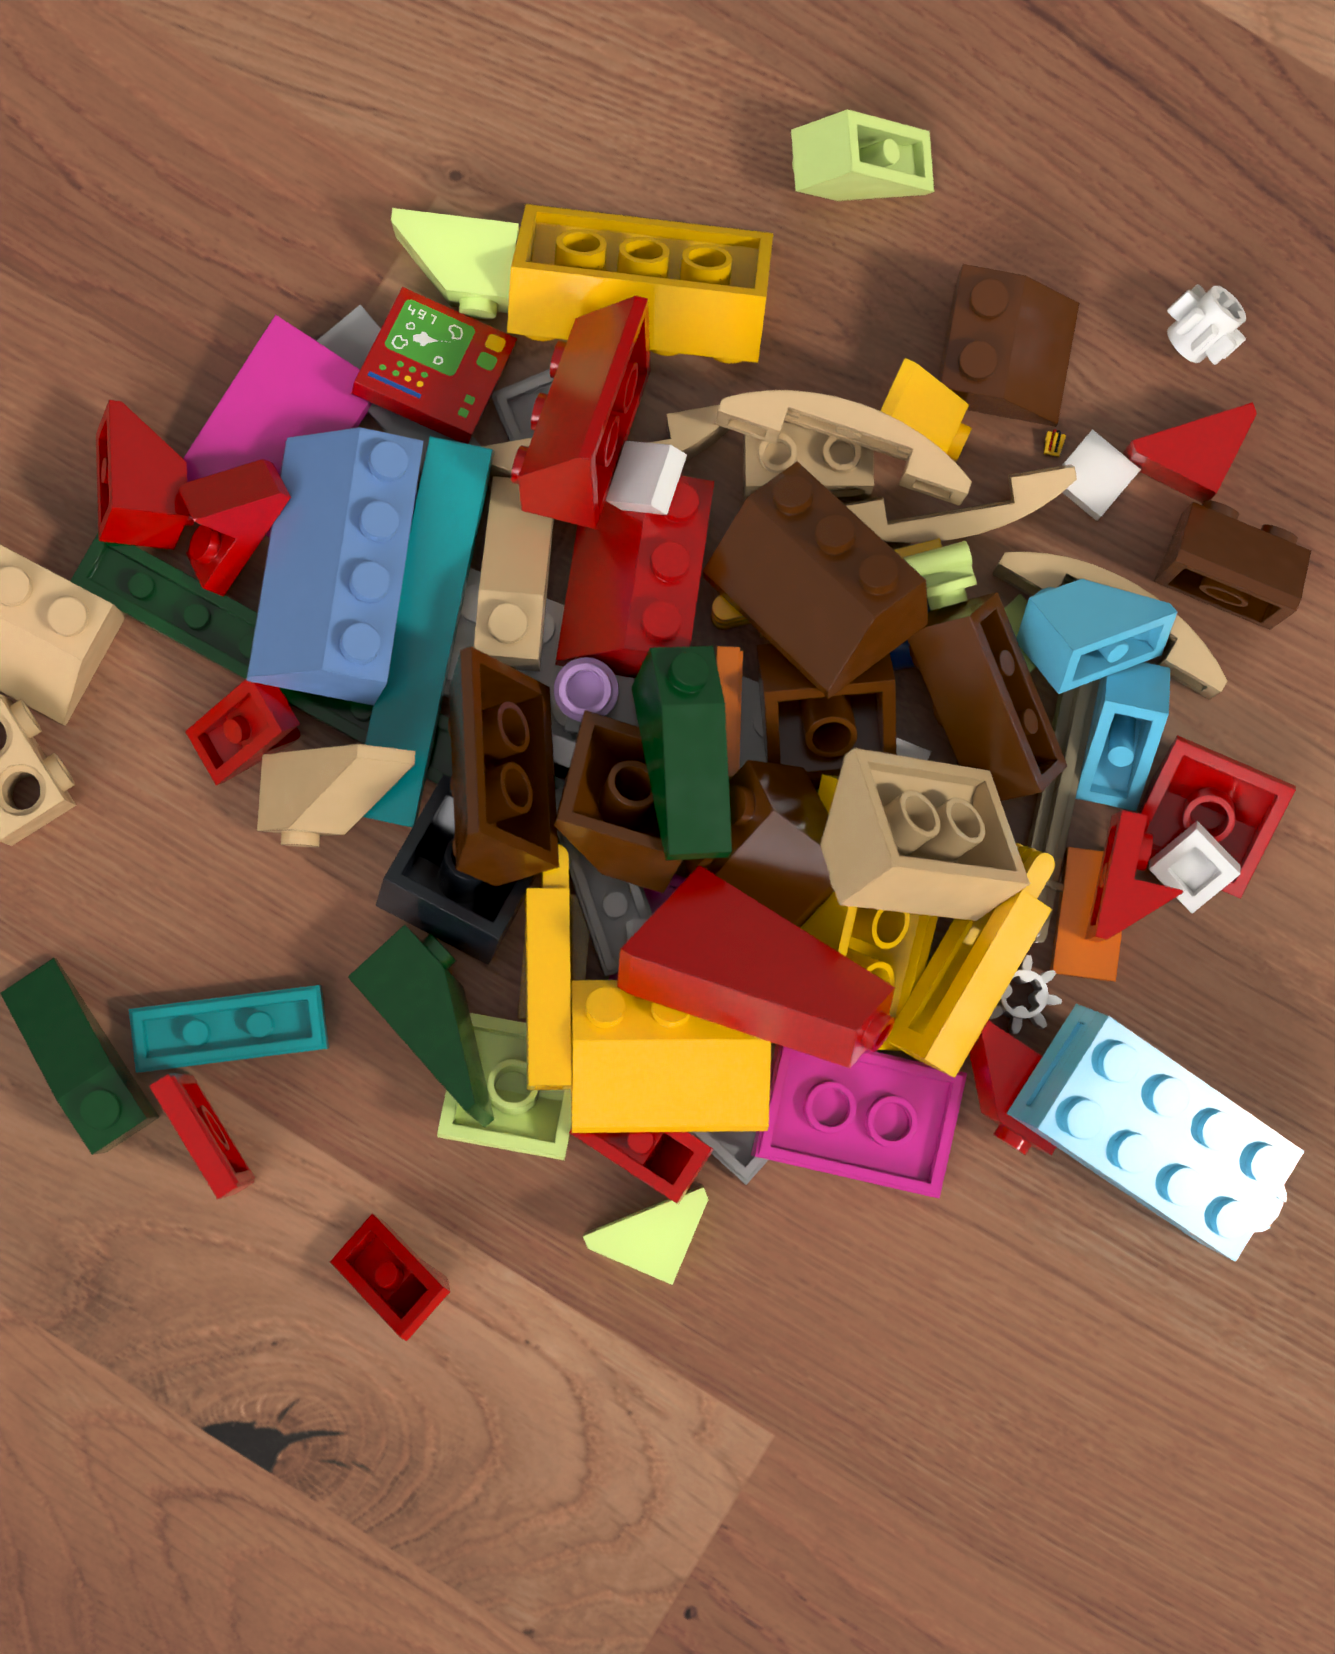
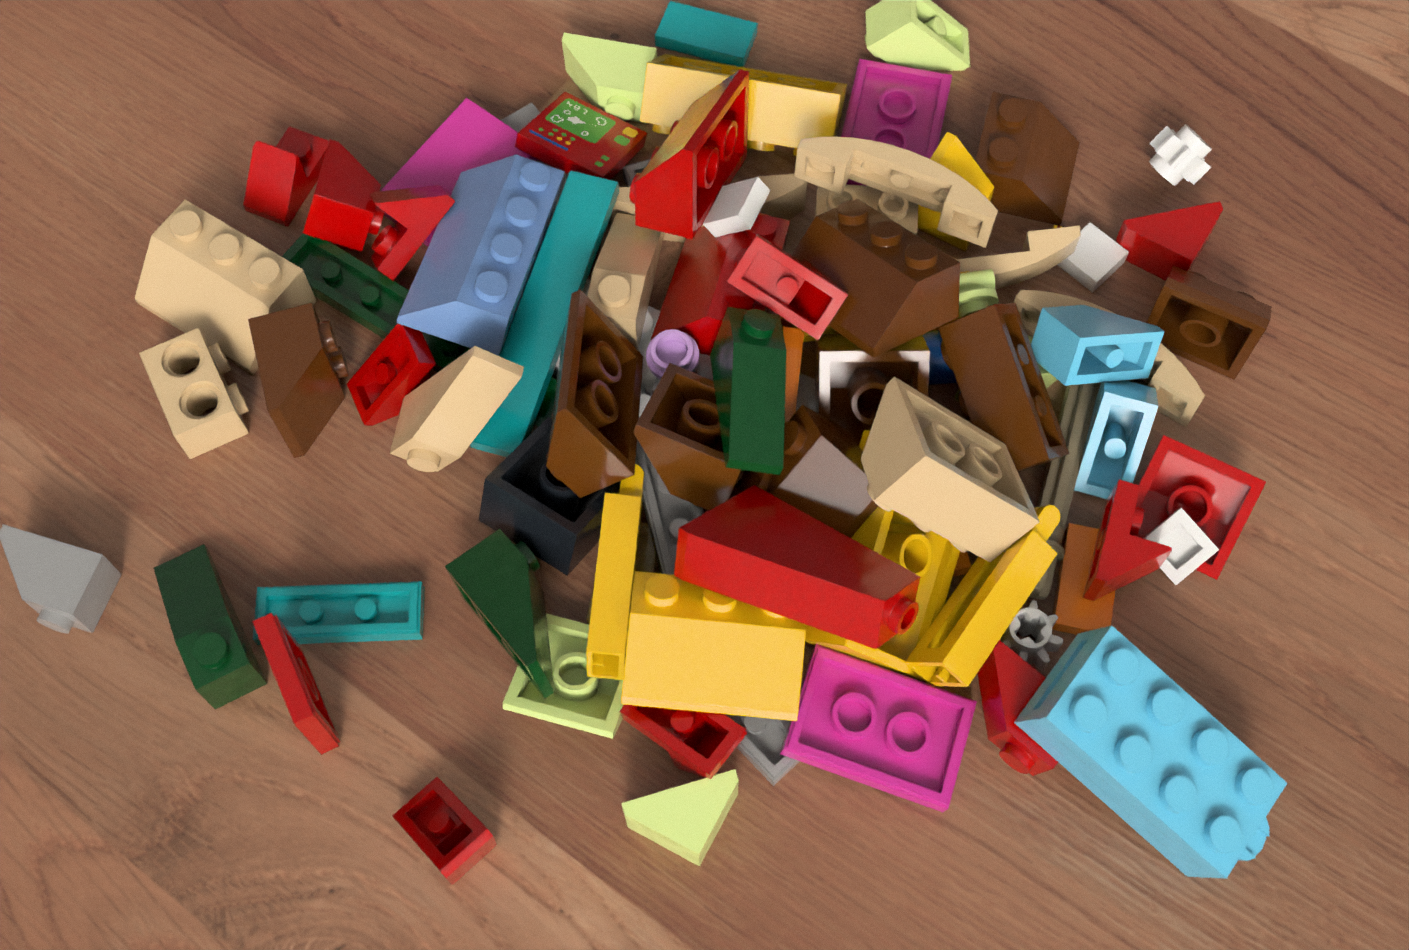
camera: 10 degrees right, 20 degrees down
none -> red slope [243,126,329,227]
none -> reddish brown slope [248,302,349,458]
none -> teal tile [655,1,758,67]
none -> slope [727,234,848,340]
none -> dark pink tile [841,59,952,186]

